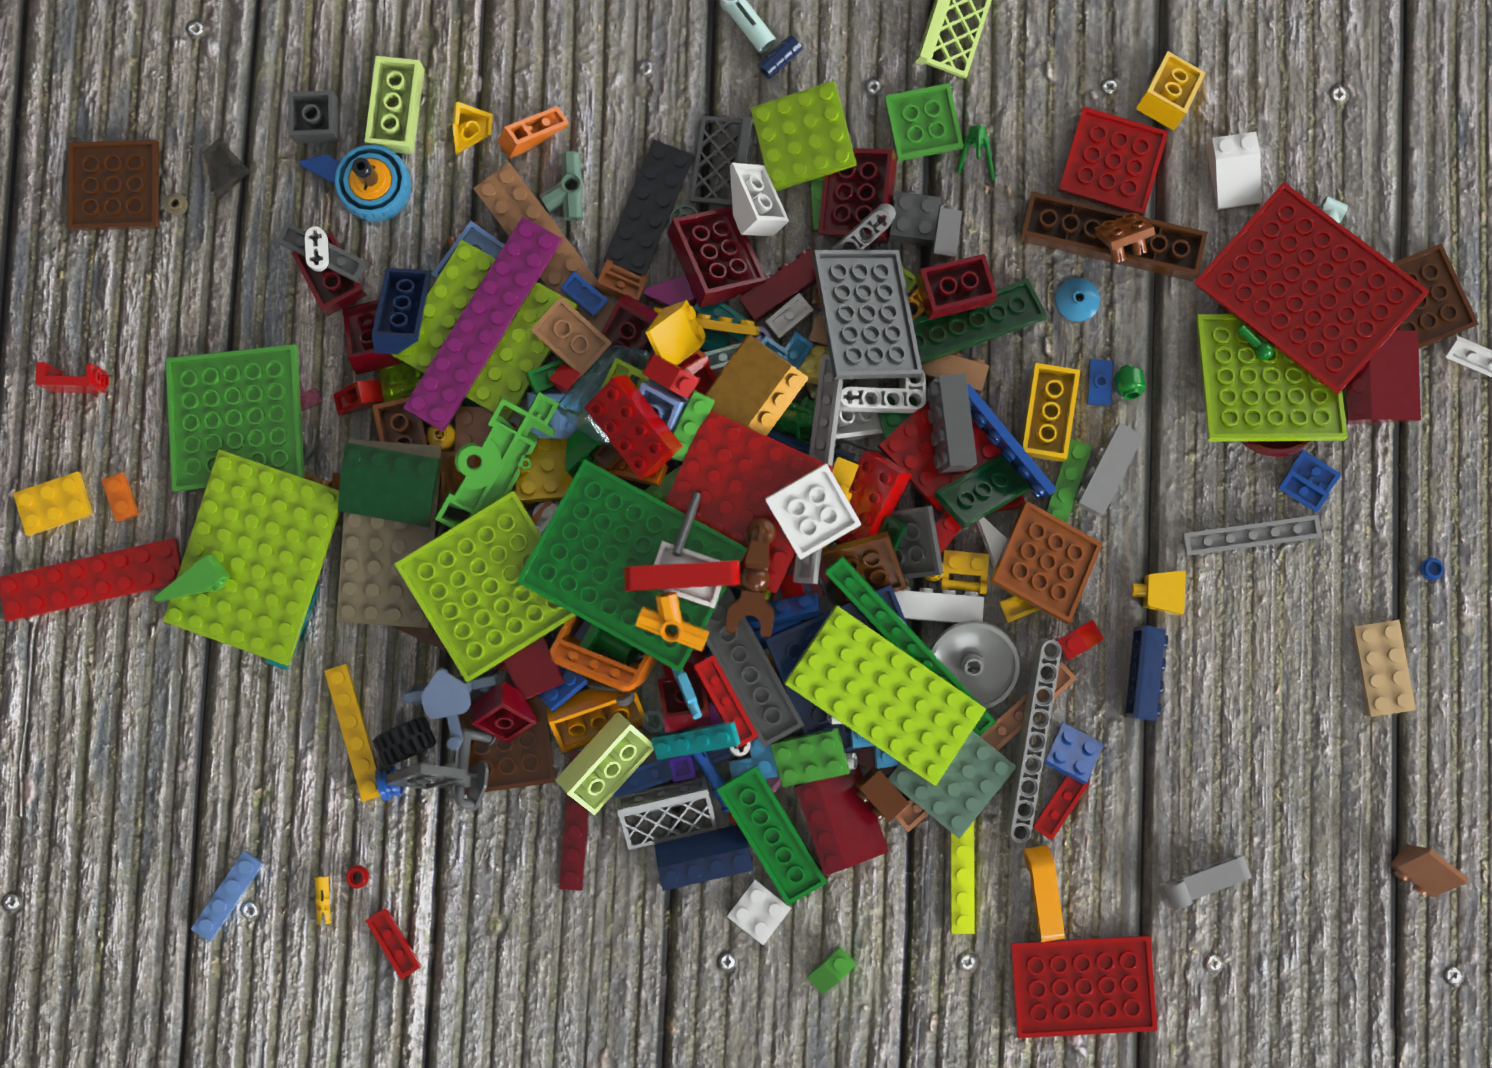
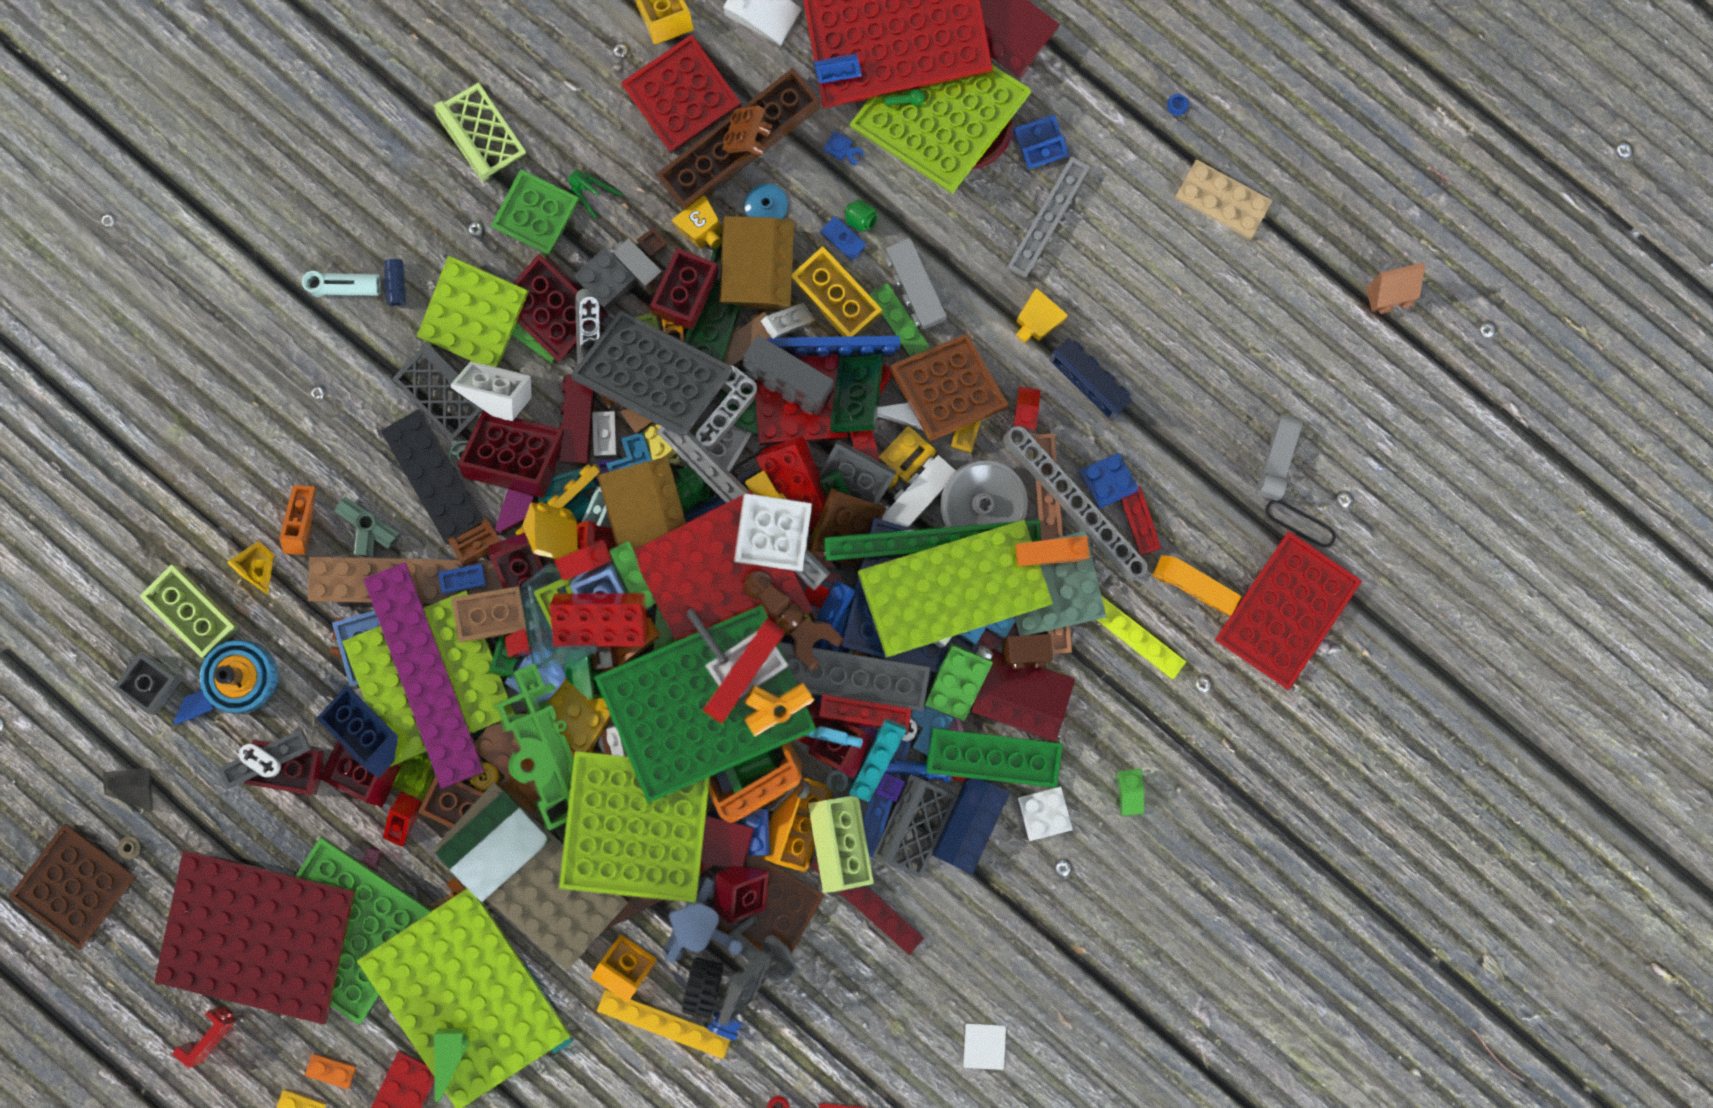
camera: 55 degrees left, 0 degrees up
none -> dark red plate [154,850,355,1025]
none -> light orange slope [591,934,657,1003]
none -> reddish brown plate [637,227,668,258]
none -> yellow torso [672,195,723,249]
none -> pearl gold slope [719,216,794,312]
none -> white plate [761,303,815,339]
none -> blue plate [814,54,862,84]
none -> blue plate [823,131,864,166]
none -> white sticker [963,1024,1006,1070]
none -> orange slope [1015,536,1090,567]
none -> black piece [1265,500,1336,547]

